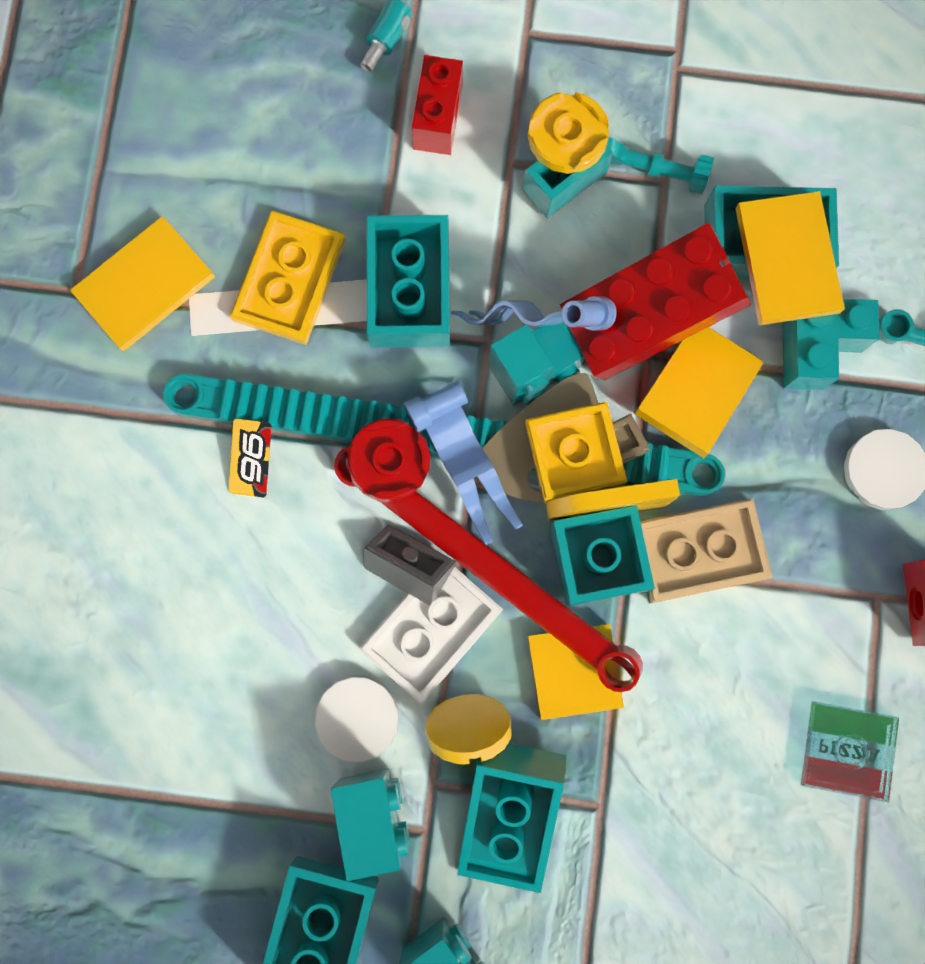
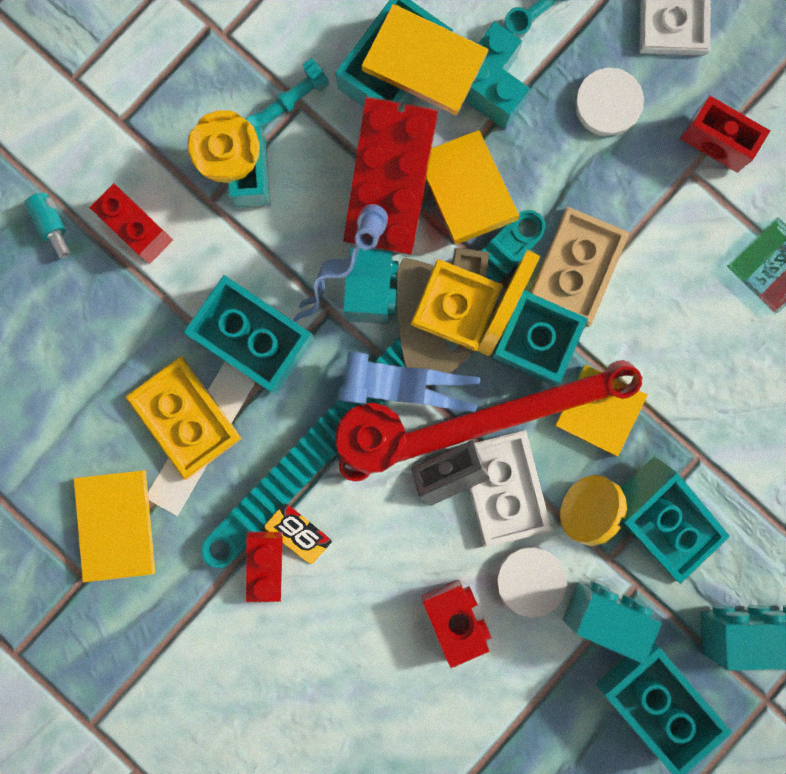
camera: 50 degrees left, 5 degrees up
none -> red plate [246,532,283,602]
none -> red brick [421,580,492,669]

